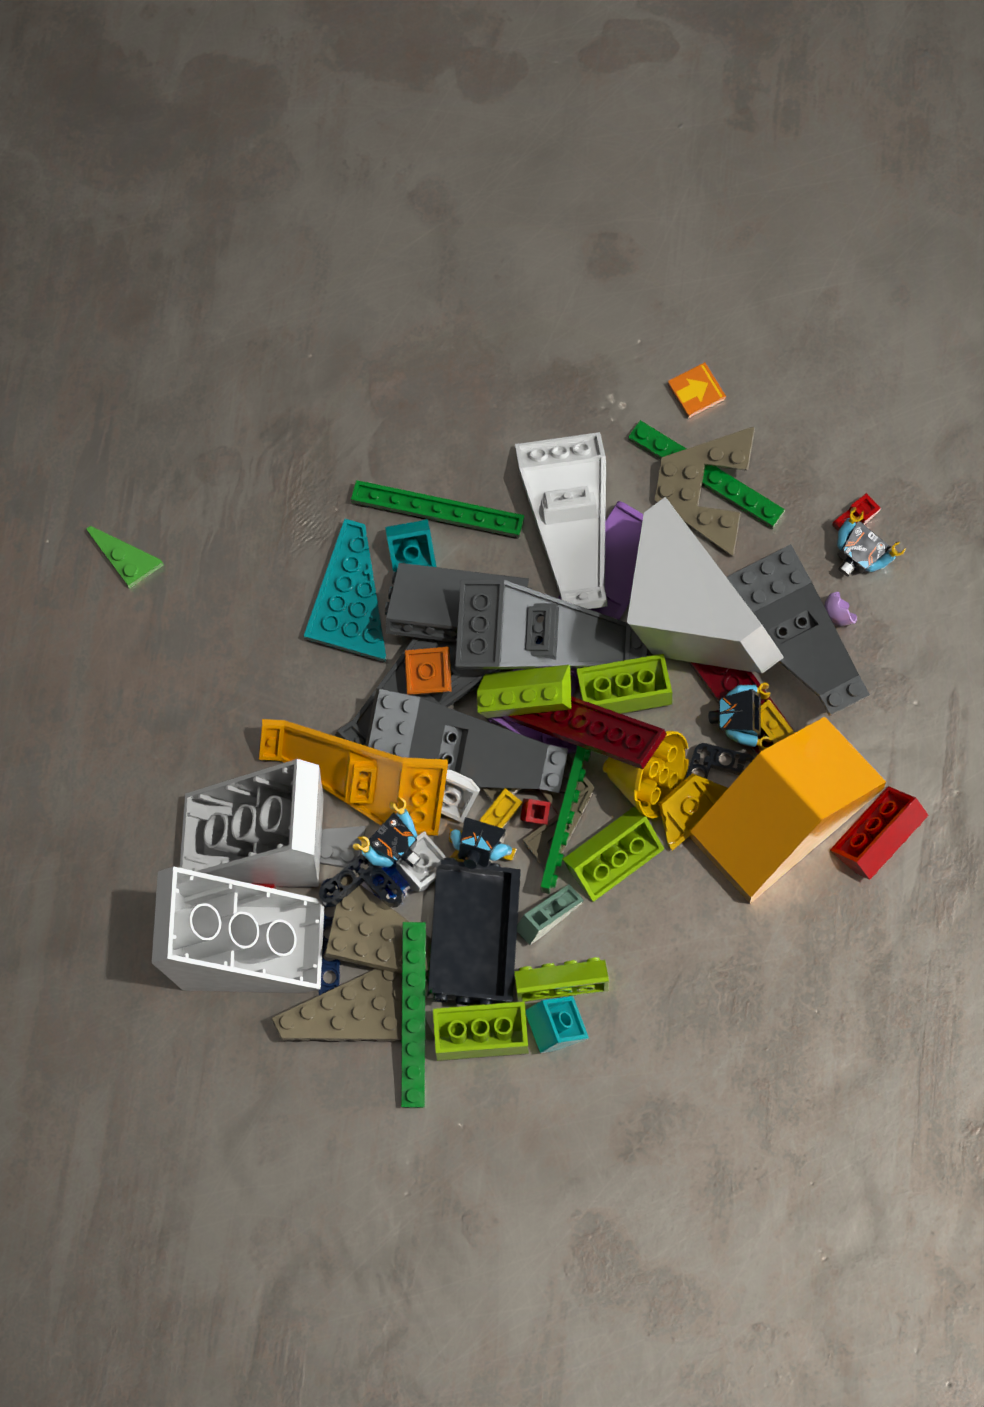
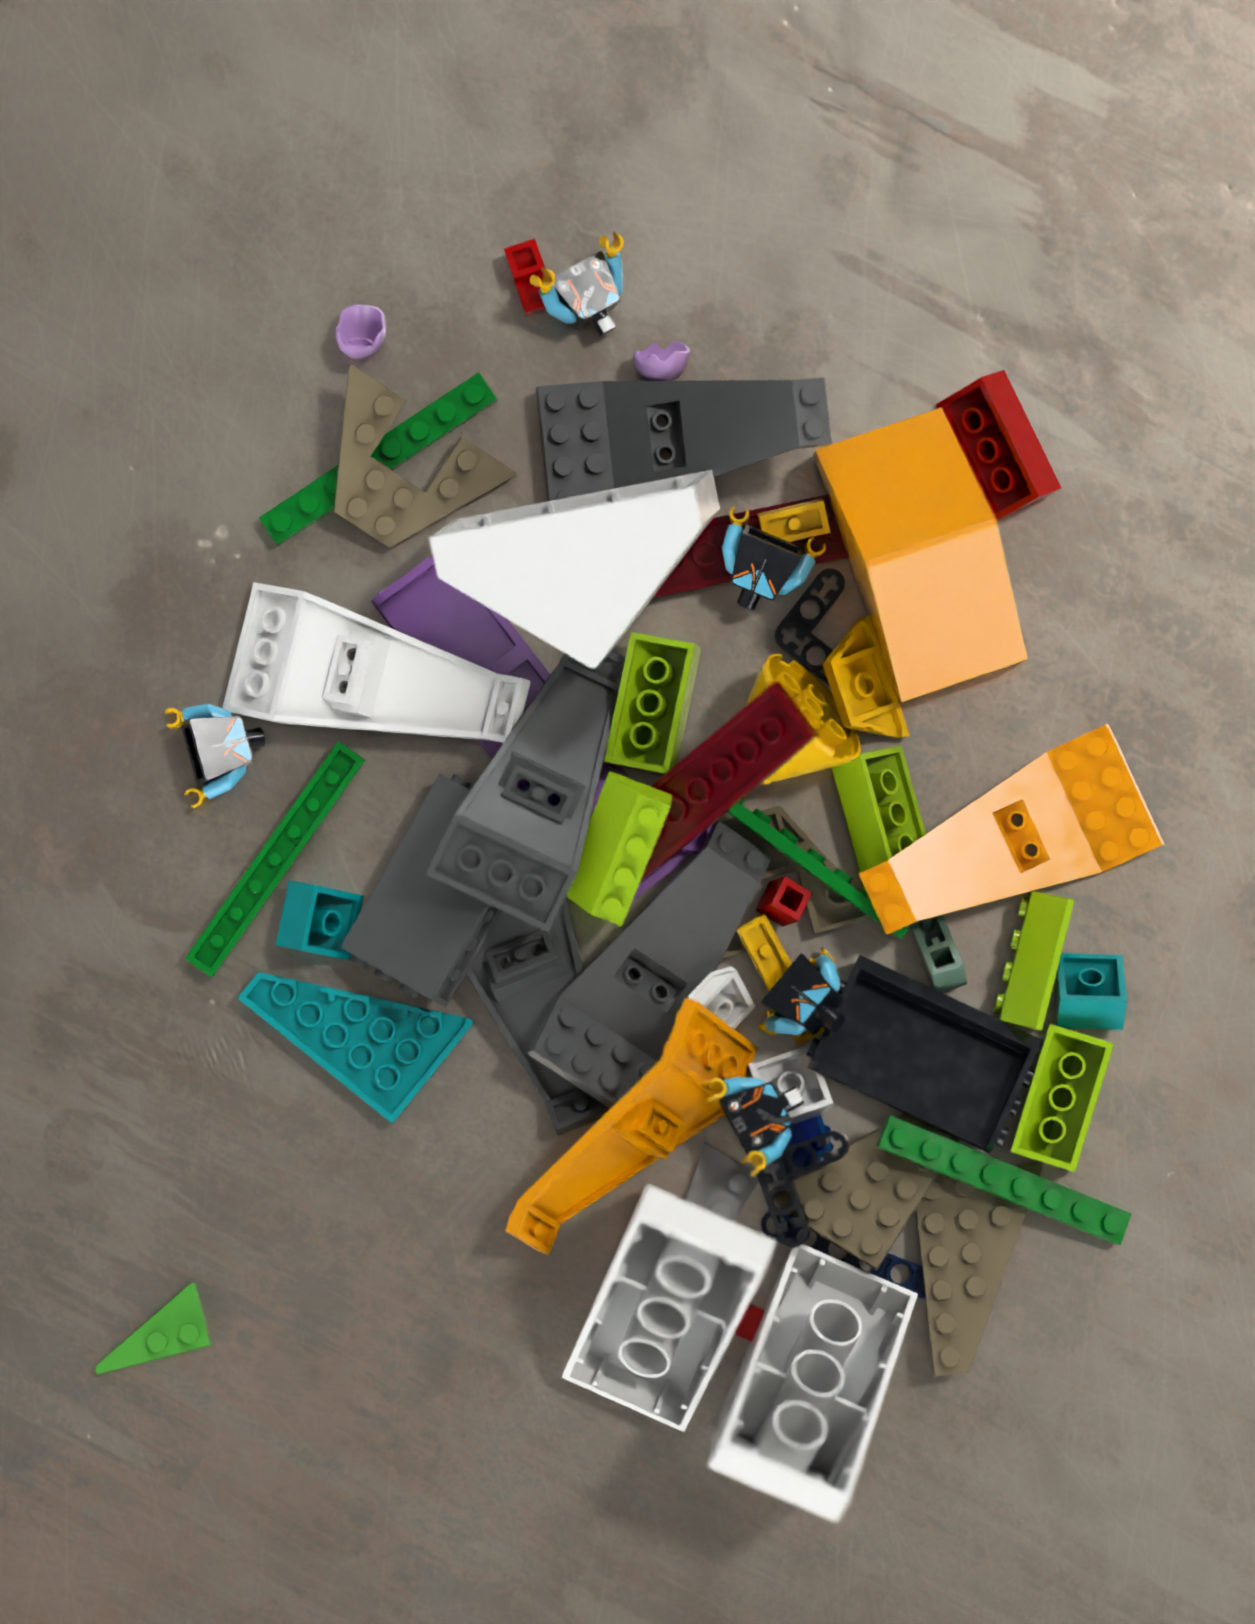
camera: 75 degrees left, 15 degrees up
orange tile [405,647,452,695] -> none
orange tile [668,362,726,418] -> none
none -> torso [164,704,265,808]
none -> lavender hair [335,304,386,359]
none -> light orange wing [859,724,1164,935]

